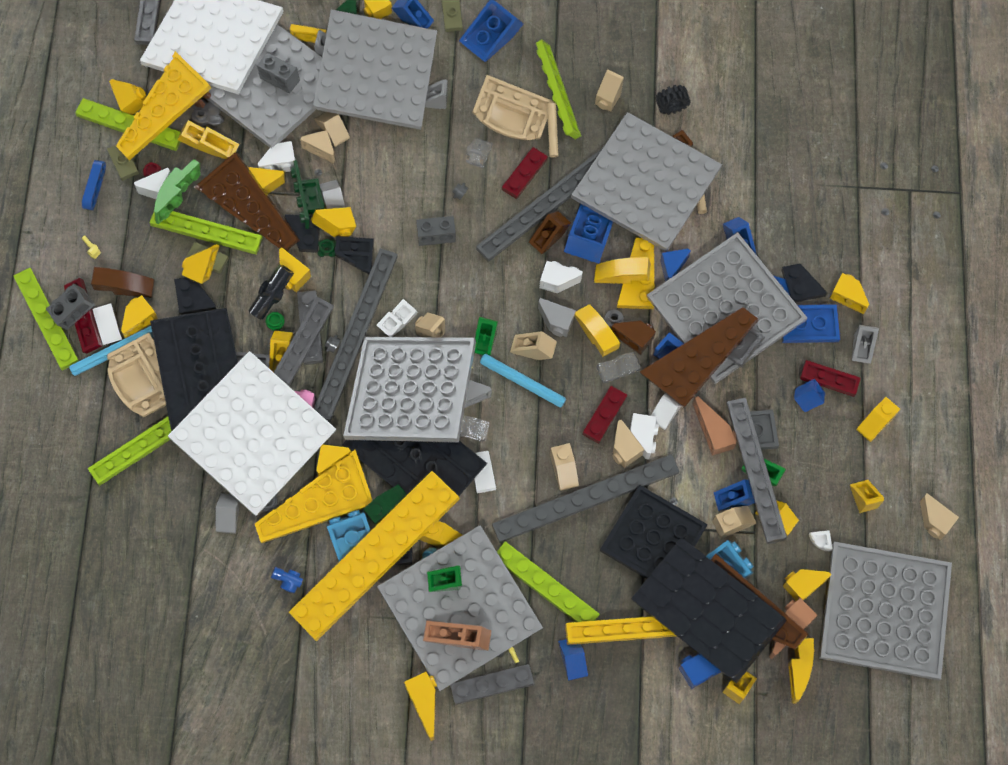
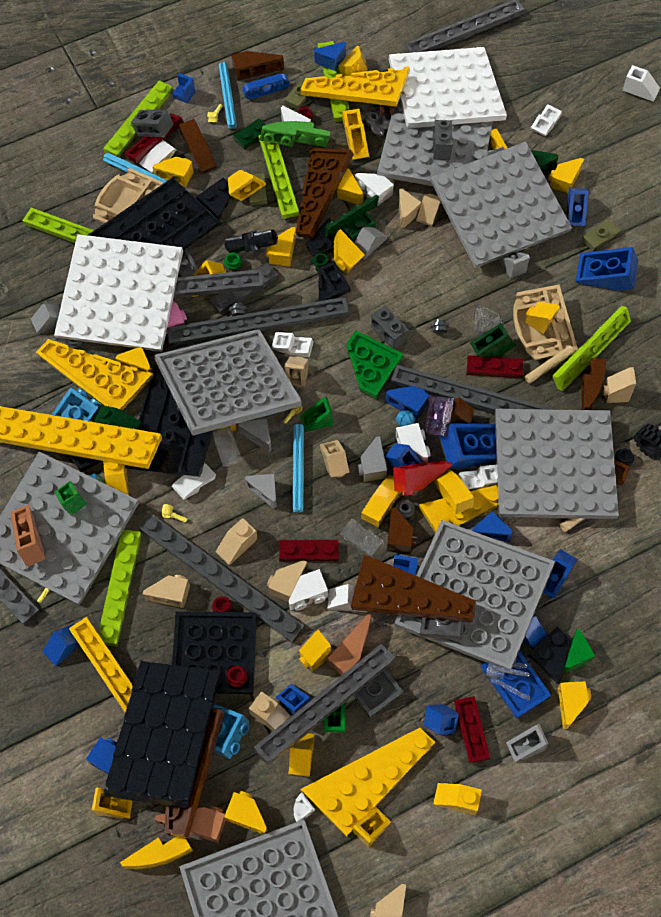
camera: 65 degrees right, 5 degrees down
blue plate [271,567,303,594] -> none
none -> tan slope [143,575,190,608]
none -> light yellow hand [162,504,188,523]
none -> blue panel [172,73,195,104]
none -> dark red plate [212,596,232,612]
none -> medium azure axle [219,62,237,129]
none -> dark red plate [226,666,247,687]
none -> reddish brown slope [231,51,284,80]
none -> dark green plate [233,118,266,150]
none -> light grey slope [244,474,277,509]
none -> yellow slope [299,630,331,672]
none -> yellow wing [300,728,435,837]
none -> blue slope [314,42,346,71]
none -> green plate [346,330,403,399]
none -> blue slope [384,443,422,468]
none -> blue slope [385,386,430,420]
none -> red slope [393,460,452,495]
none -> dark azure plate [396,410,415,427]
none -> clear purple plate [423,395,454,437]
none -> white slope [457,465,498,491]
none -> dark green slope [470,323,516,357]
none -> clear plant [486,663,530,701]
none -> yellow slope [525,301,561,334]
none -> green slope [563,629,595,673]
none -> reddish brown slope [581,358,606,410]
none -> black plate [614,448,634,466]

